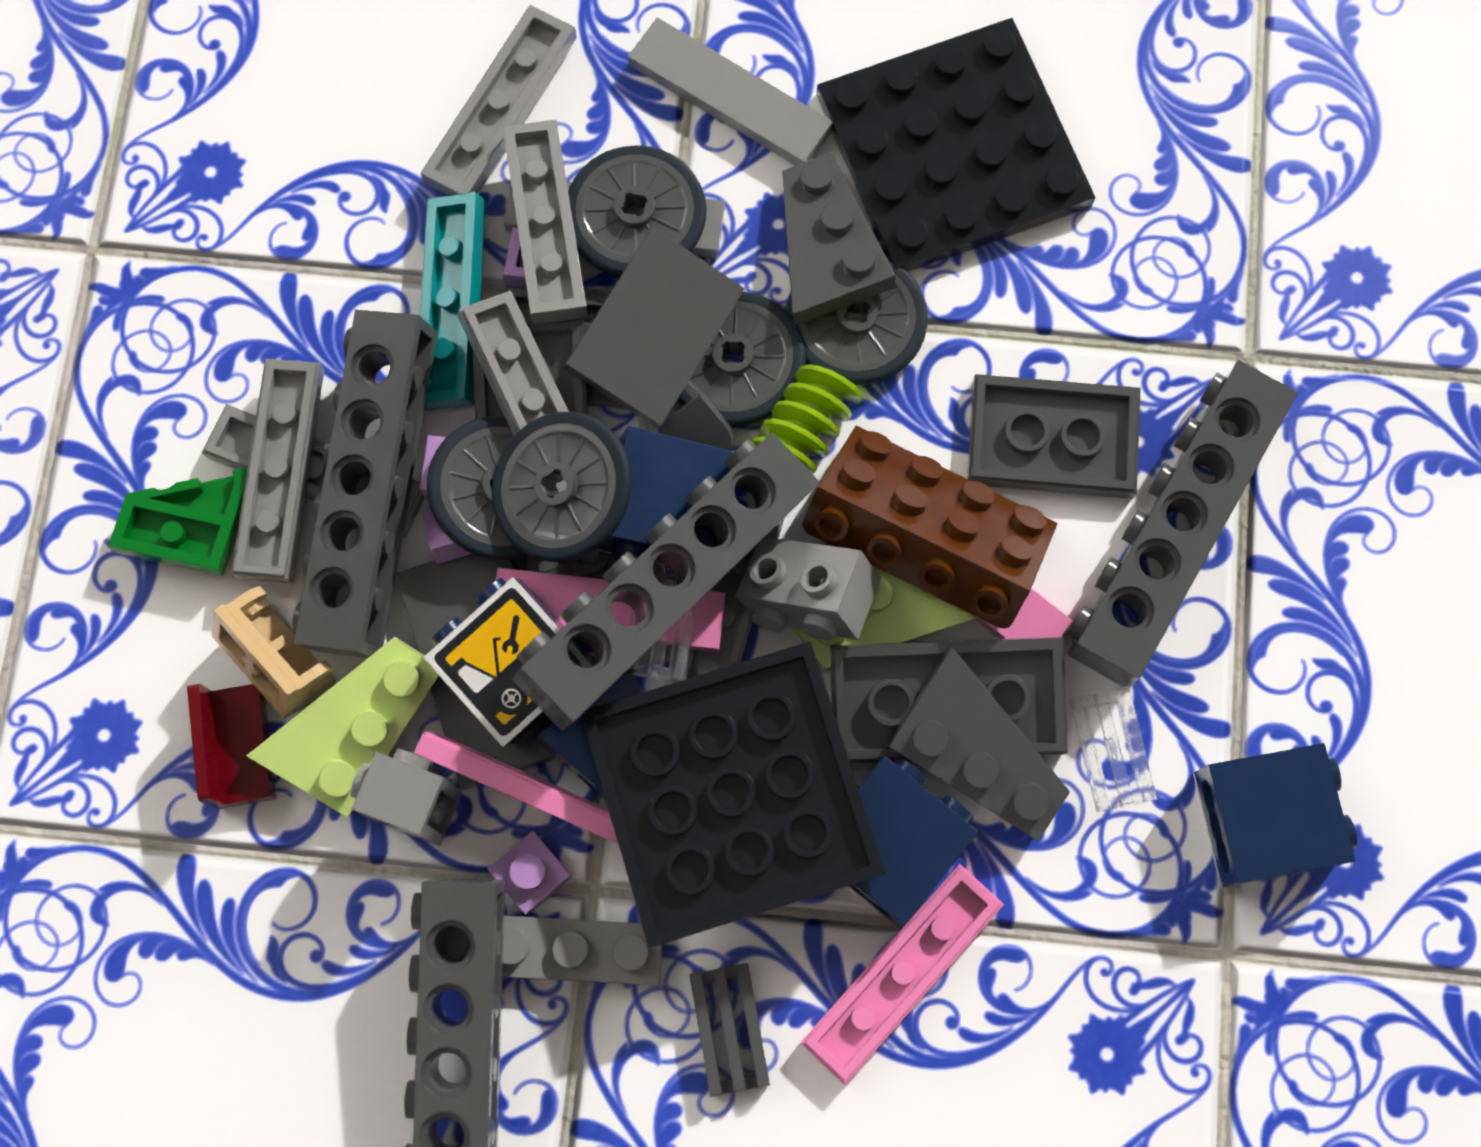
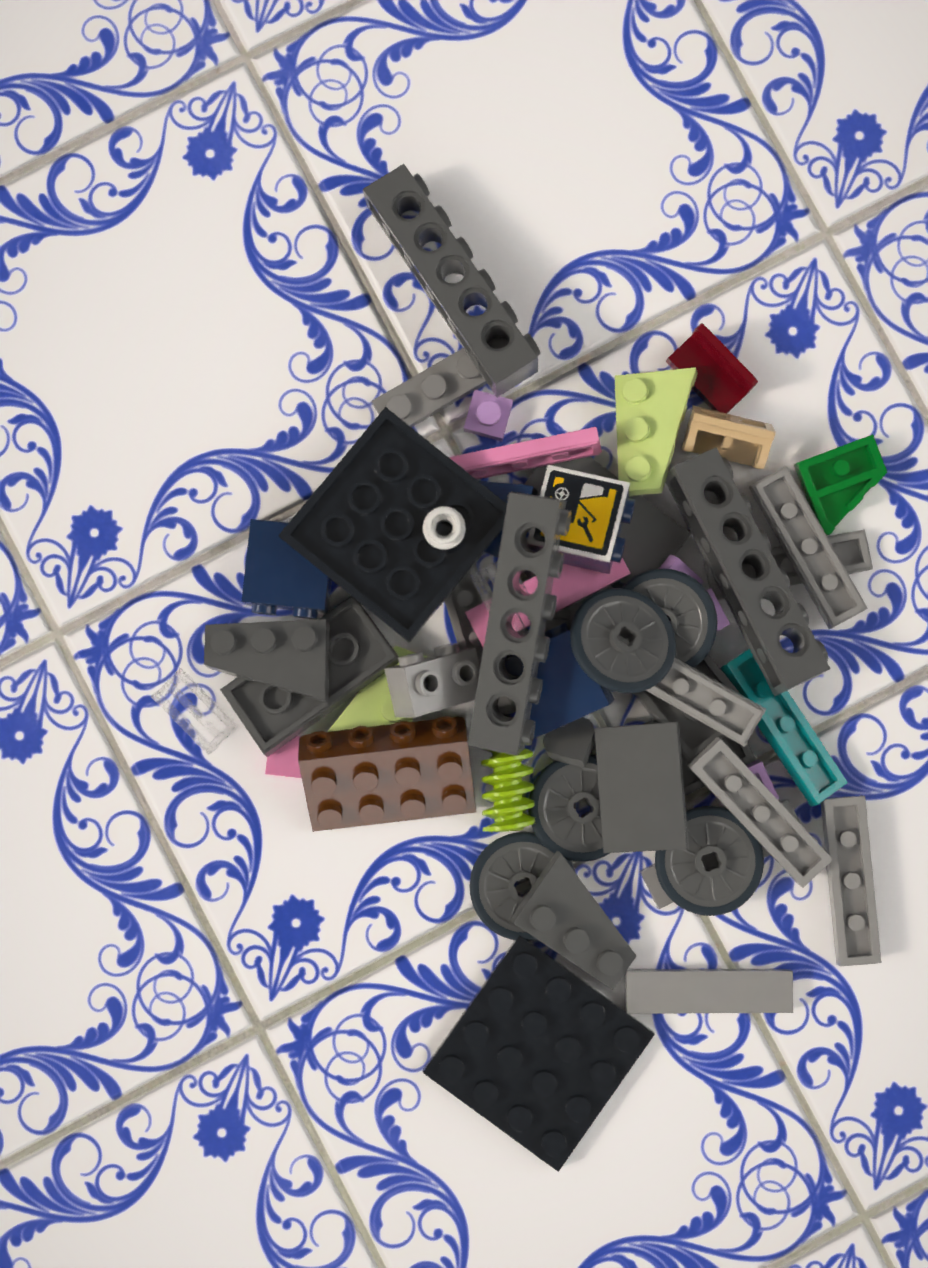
camera: 140 degrees right, 10 degrees up
light grey brick [350,748,463,846] -> none
dark grey tile [689,963,770,1097] -> none
bright pink tile [800,864,1004,1085] -> none
dark grey tile [966,374,1141,499] -> none
dark grey brick [1067,360,1299,690] -> none
dark blue piece [1193,743,1357,888] -> none
none -> white plate [423,507,466,550]

